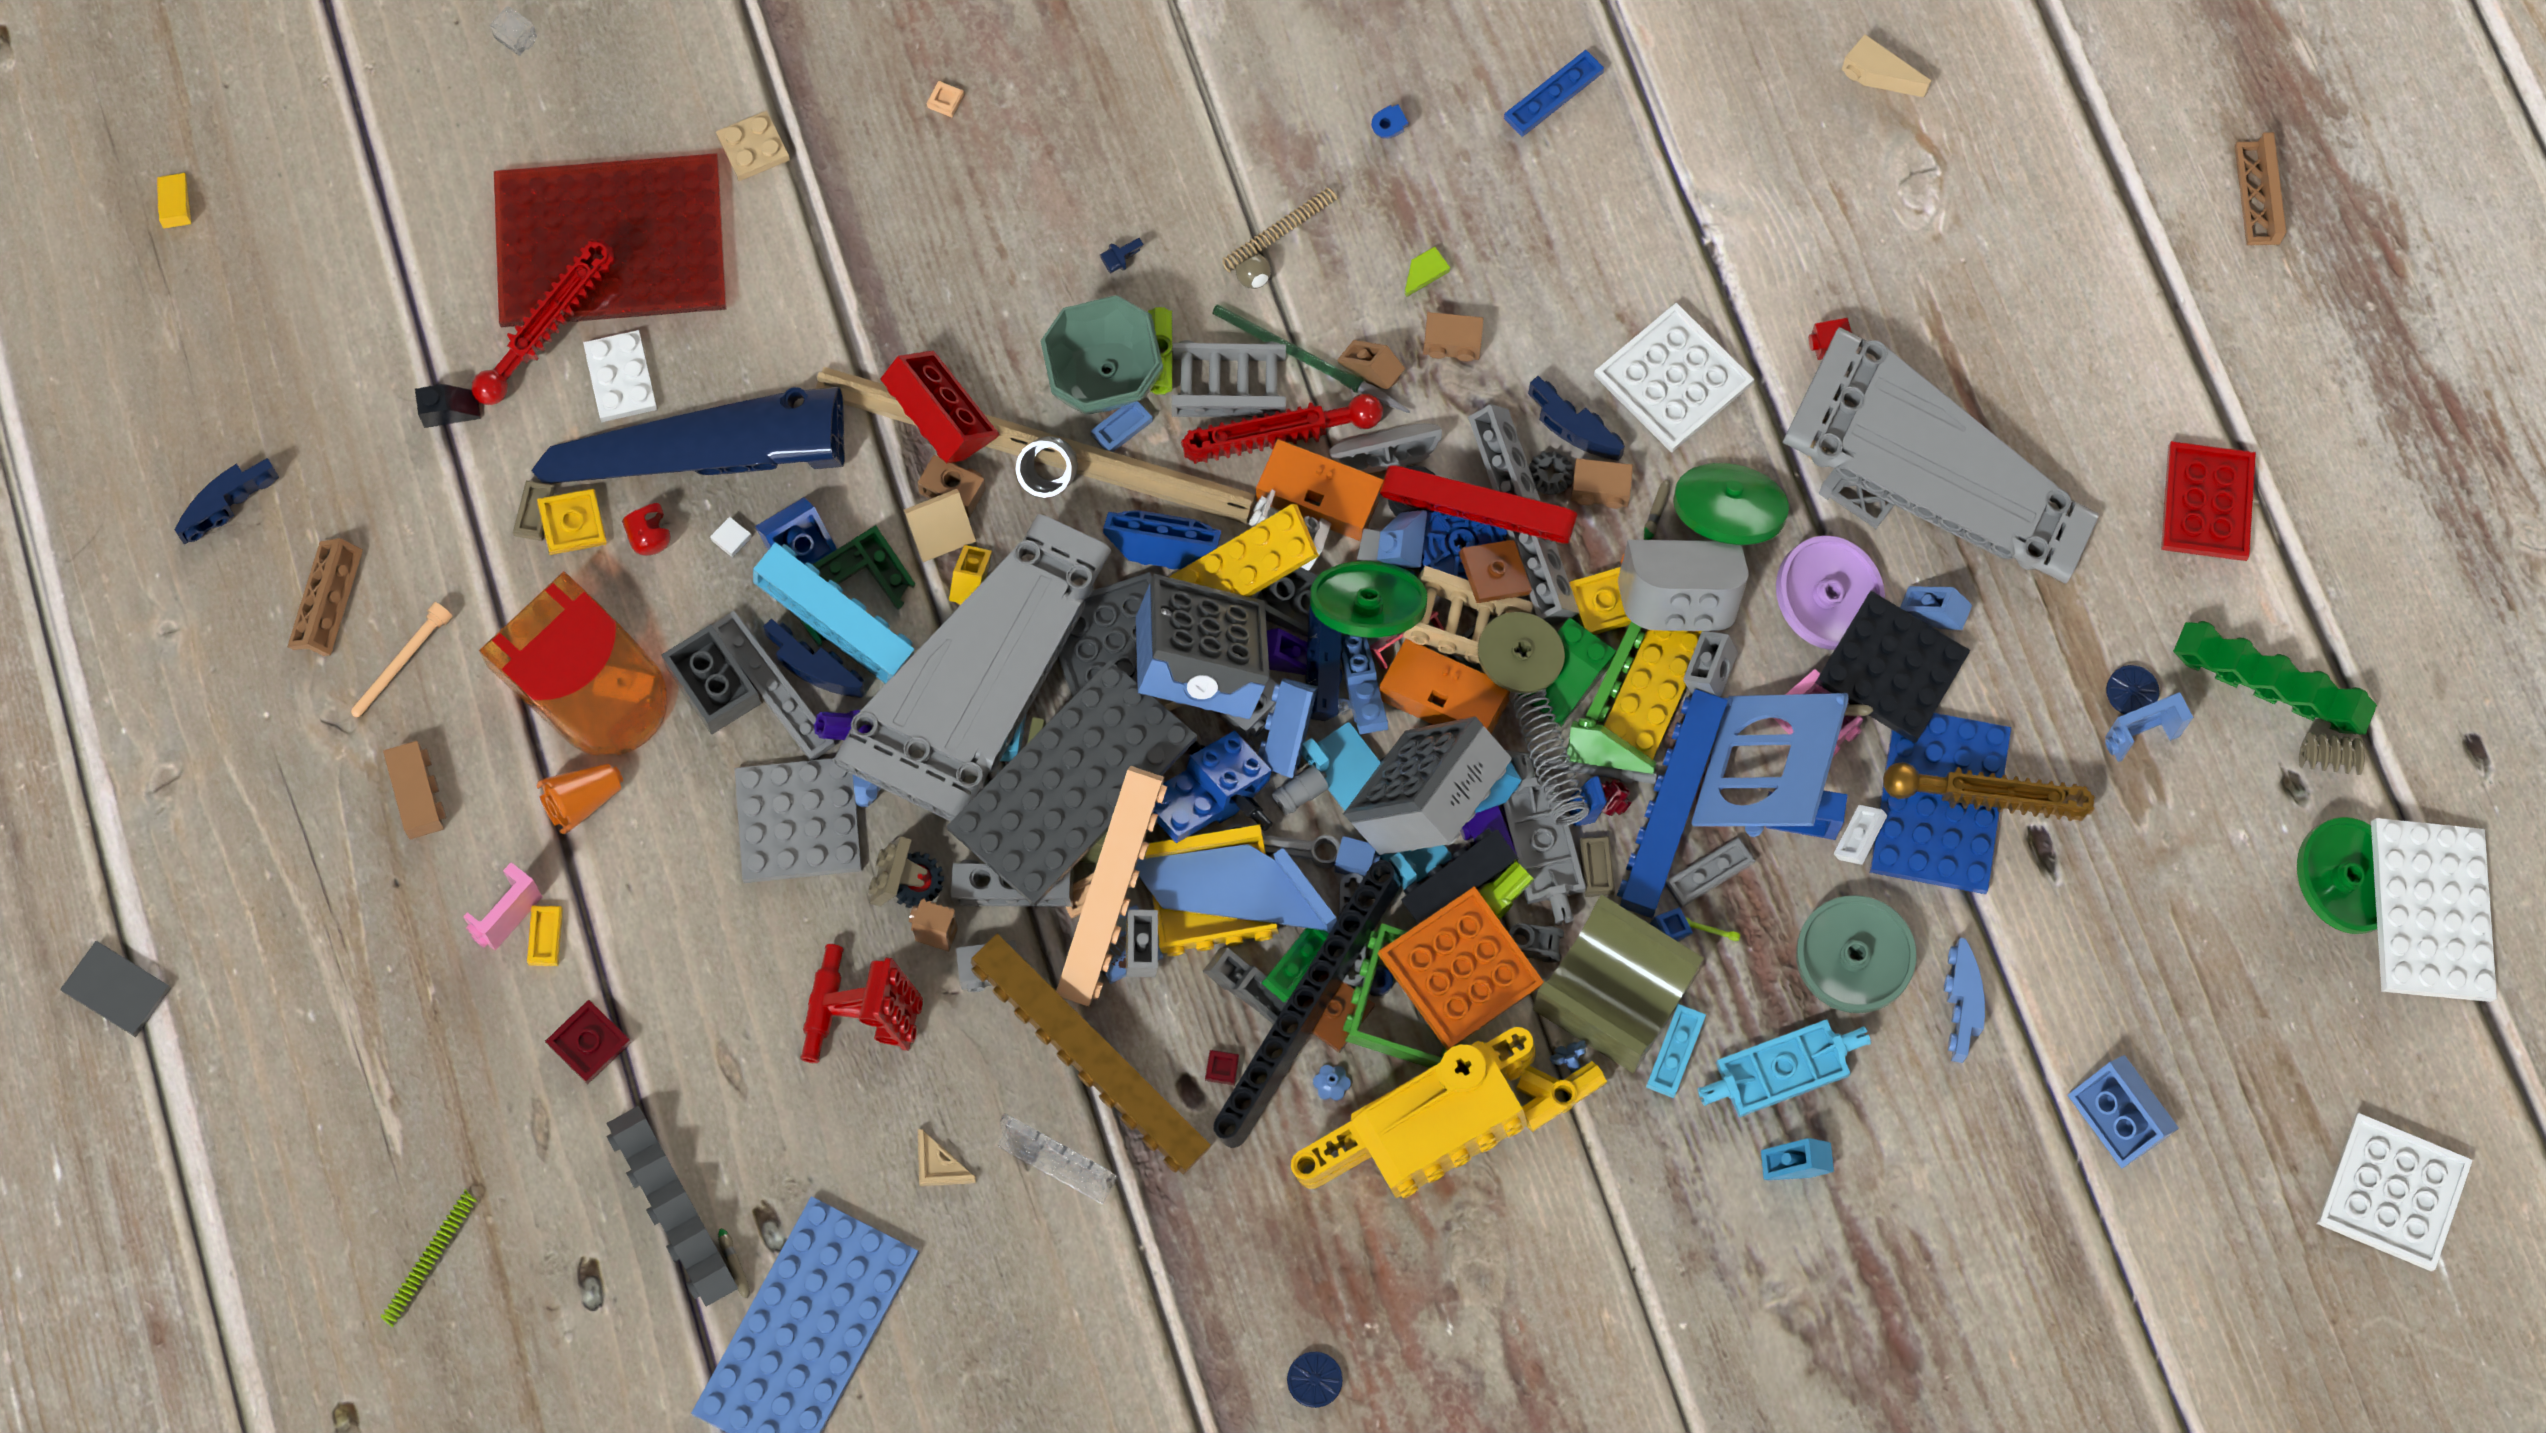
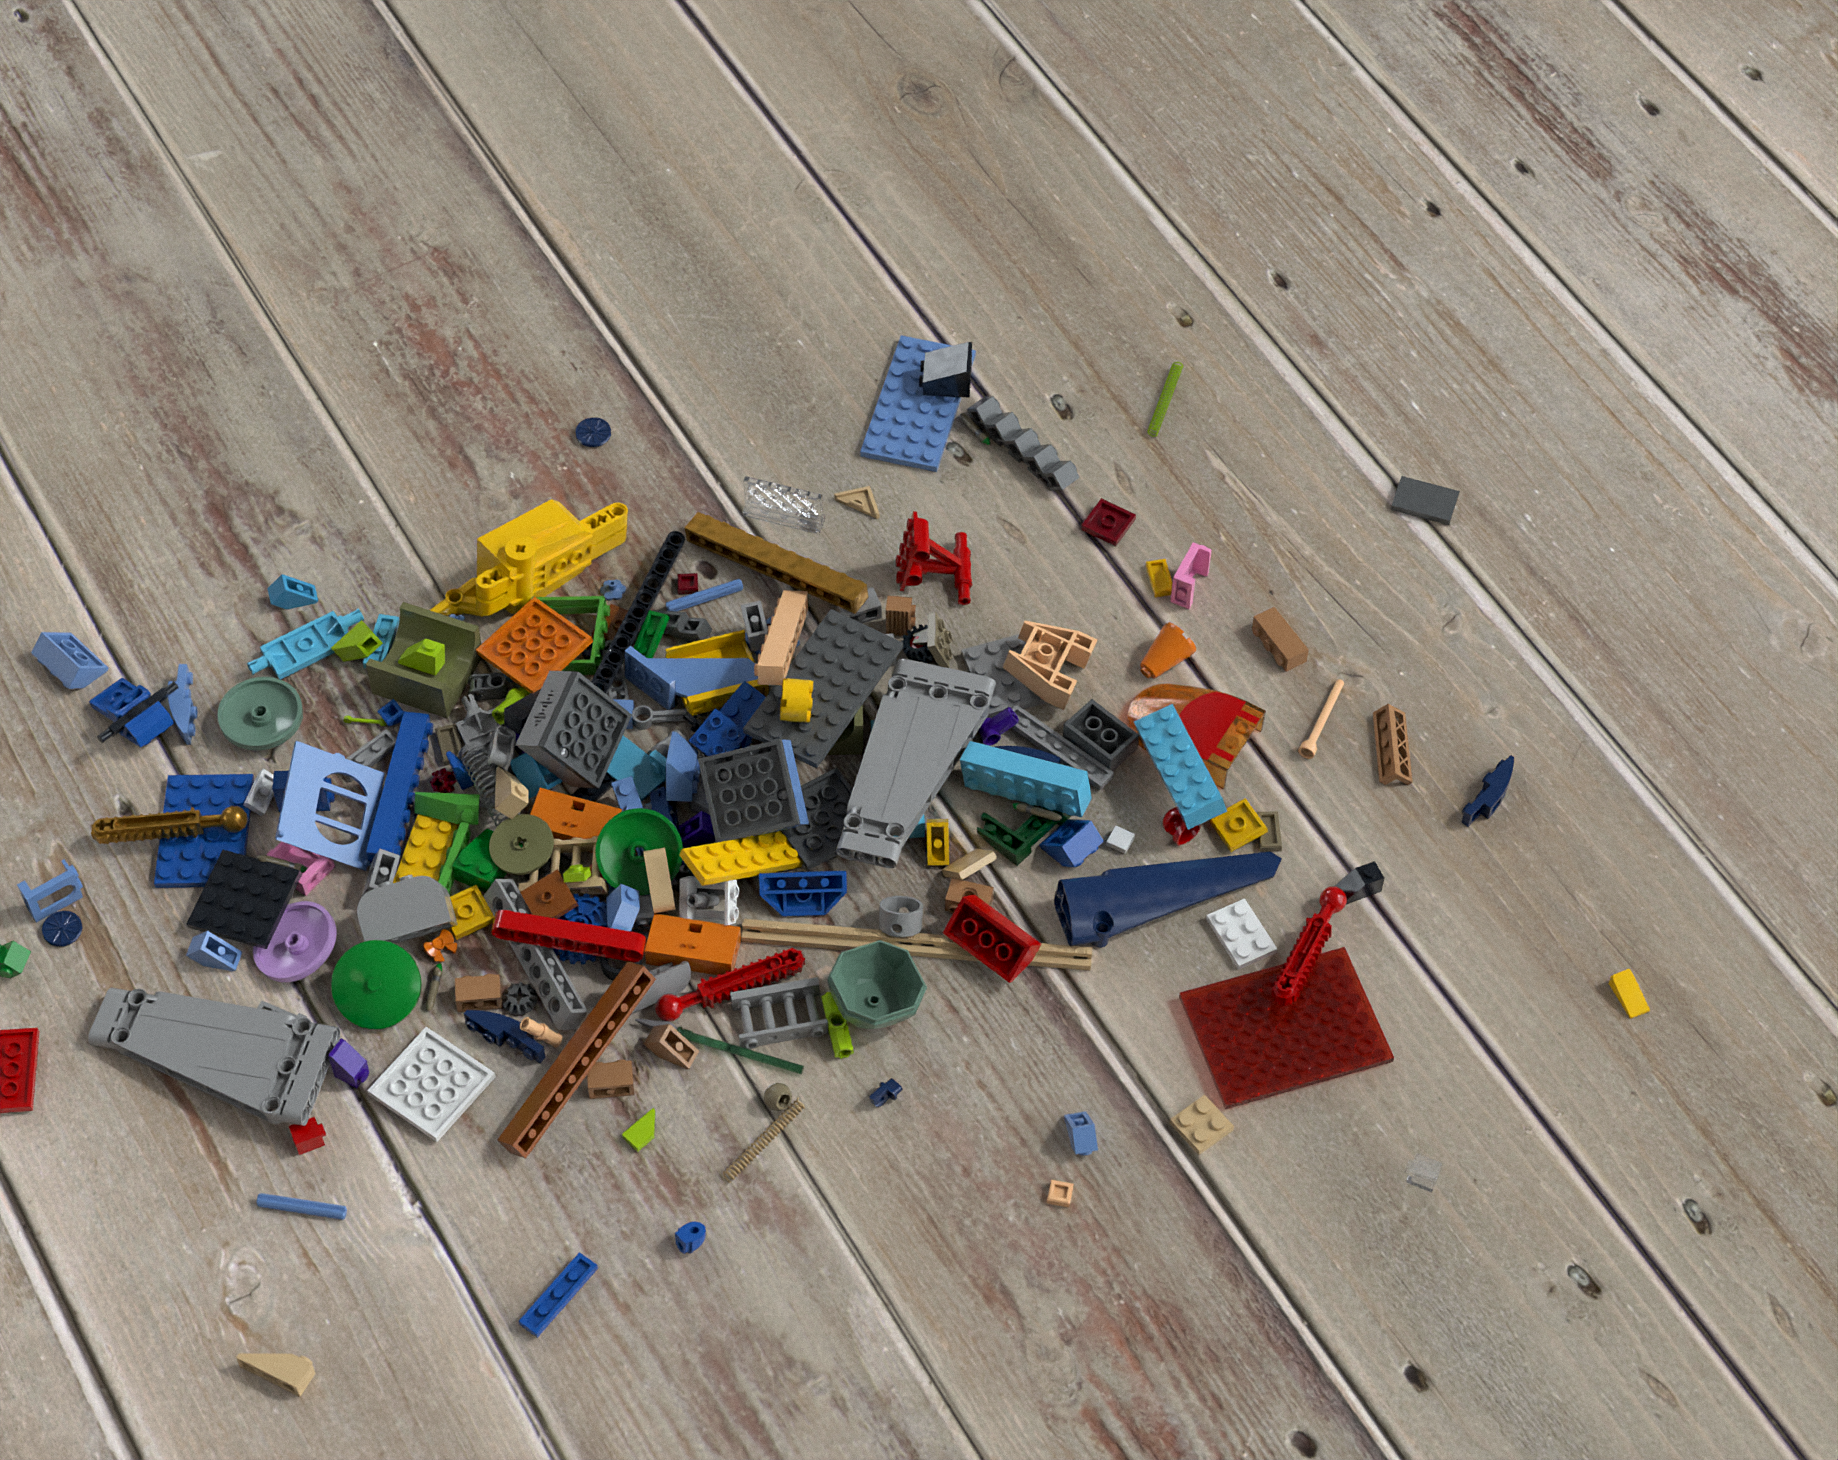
camera: 170 degrees right, 15 degrees down
none -> blue piece [89,678,179,748]
none -> medium blue axle [256,1193,347,1220]
none -> dark purple slope [328,1038,369,1089]
none -> lime slope [331,620,383,662]
none -> lime slope [398,639,445,676]
none -> light grey piece [486,726,517,771]
none -> tan slope [495,766,529,819]
none -> dark orange brick [497,962,656,1159]
none -> light nougat pin [520,1017,562,1048]
none -> lime plate [563,864,591,883]
none -> tan beam [643,848,675,913]
none -> medium blue axle [665,579,743,611]
none -> yellow brick [780,678,813,723]
none -> slope [919,342,972,398]
none -> light nougat wedge [1003,621,1097,710]
none -> dark tan piece [1013,803,1062,821]
none -> medium blue slope [1064,1111,1098,1156]
none -> medium azure brick [1134,704,1227,830]

